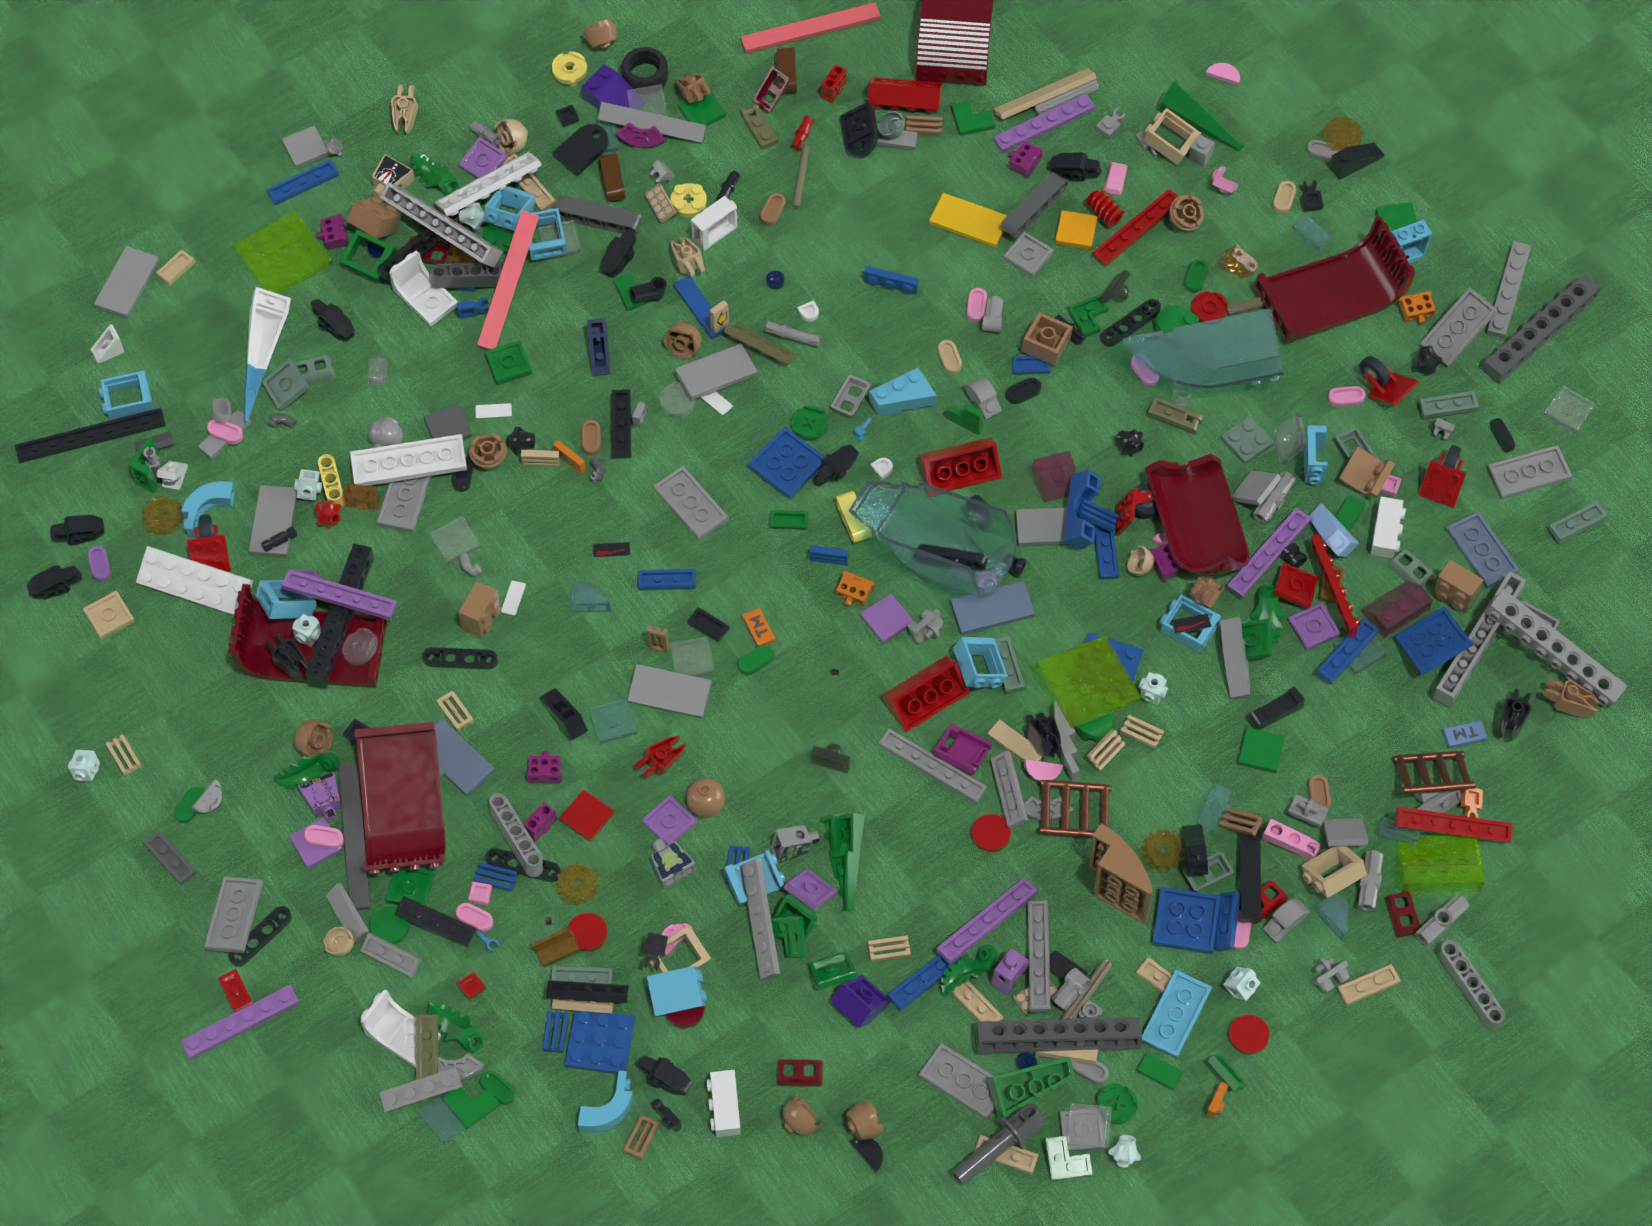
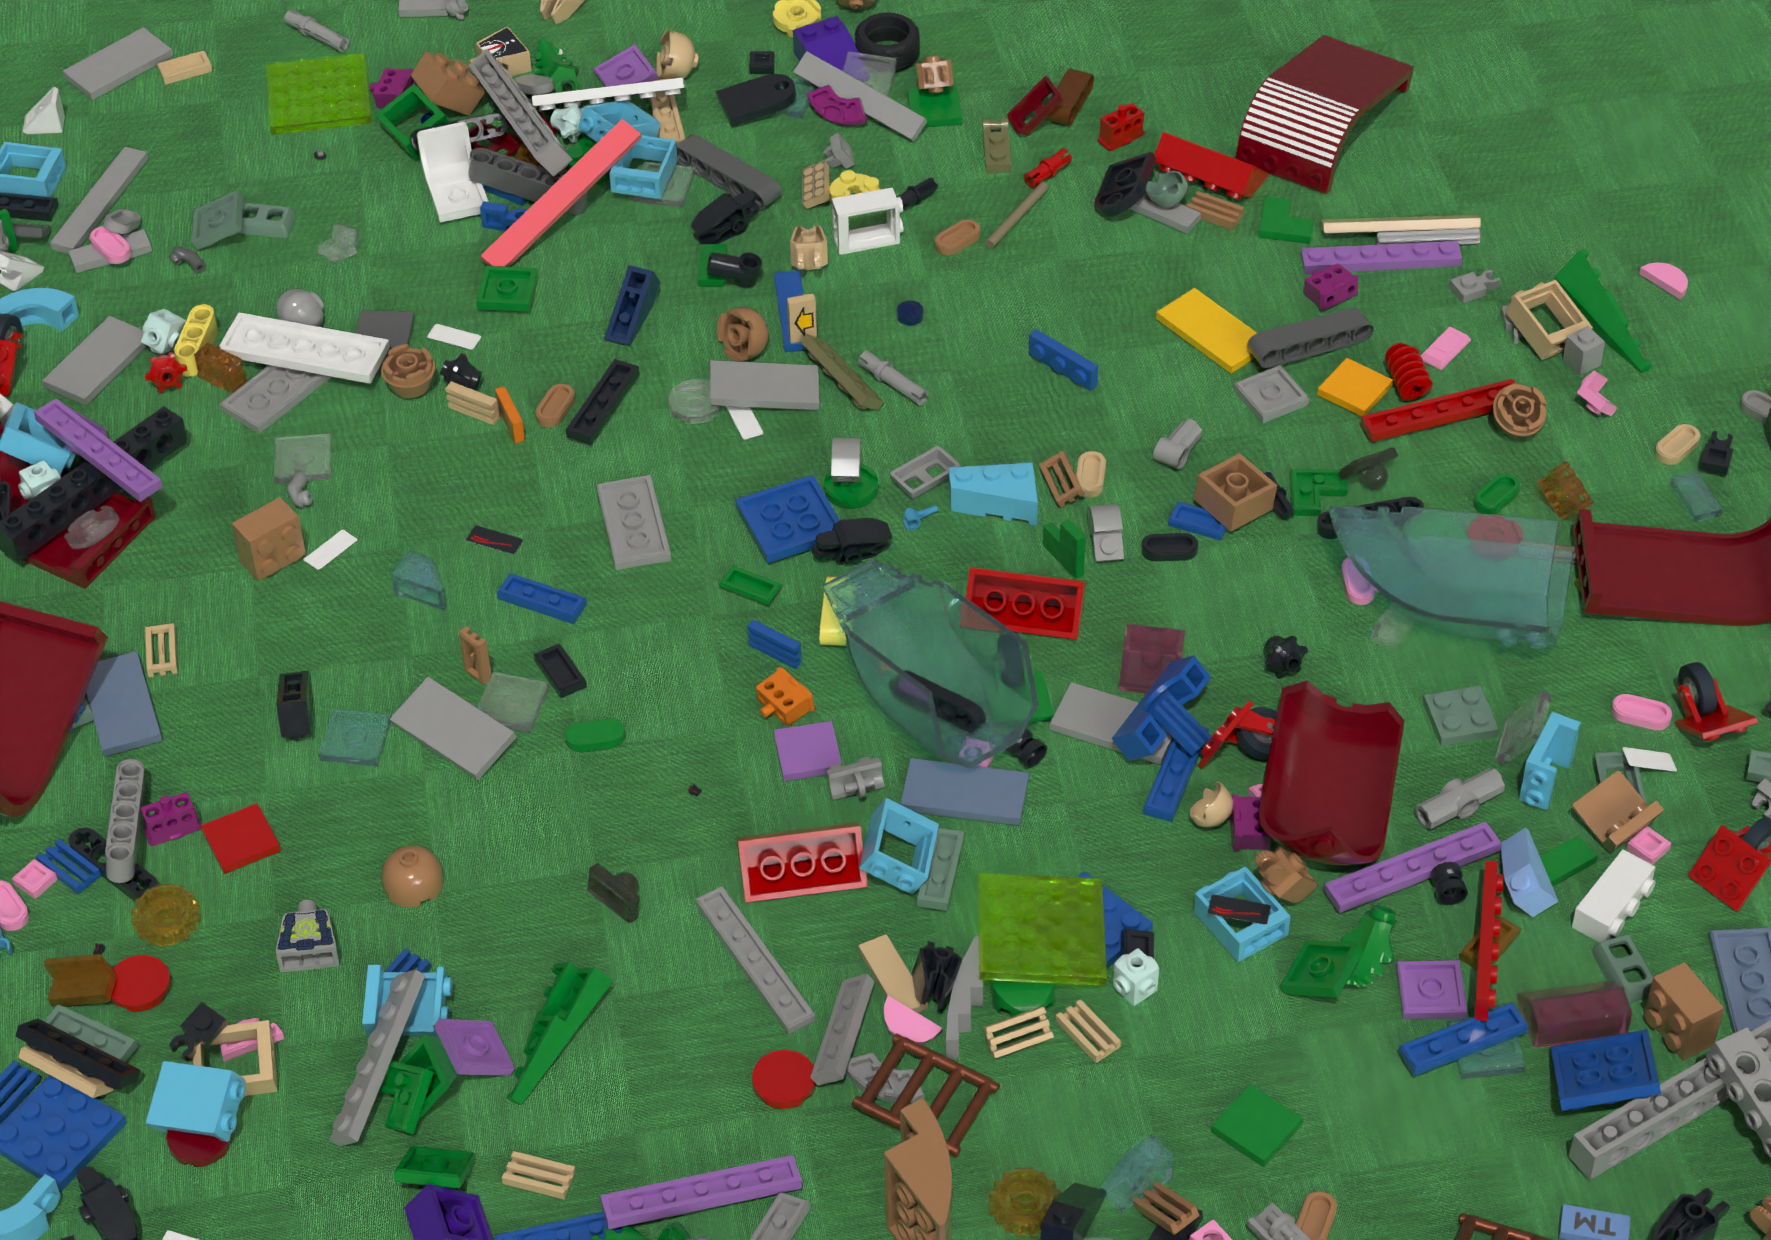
camera: 25 degrees right, 15 degrees down
white plate [244,287,291,424] -> none
black axle [261,526,297,552] -> none
blue tile [266,159,339,206] -> none
black hinge [312,299,355,342] -> none
black beam [422,647,498,670] -> none
black tile [452,456,473,492] -> none
light grey pin [470,120,501,146] -> none
magenta piece [526,751,562,783] -> none
dark grey arm [589,456,606,483] -> none
reddish brown beam [599,153,626,202] -> none
light grey tile [632,401,647,428] -> none
red hinge [635,736,686,779] -> none
medium lavender tile [641,795,697,846] -> none
coral tile [741,2,881,54] -> none
orange tile [742,608,776,647] -> none
light grey torso [771,825,820,864] -> none
white tile [797,300,819,322] -> none
white tile [870,458,893,480] -> none
magenta container [933,723,992,775] -> none
bright pink tile [967,288,987,322] -> none
black hinge [1050,152,1102,182] -> none
olive plate [1148,397,1203,435] -> none
light grey slope [1220,617,1250,699] -> none
light grey tile [1232,471,1281,505] -> none
black leg [1248,686,1305,730] -> none
red tile [1273,563,1319,609] -> none
none -> light grey tile [50,147,149,254]
none -> light grey pin [284,9,349,52]
none -> light grey tile [514,74,555,95]
none -> light grey brick [831,437,862,482]
none -> medium nougat tile [1039,451,1085,508]
none -> black tile [1120,928,1154,959]
none -> white sticker [1622,747,1677,772]

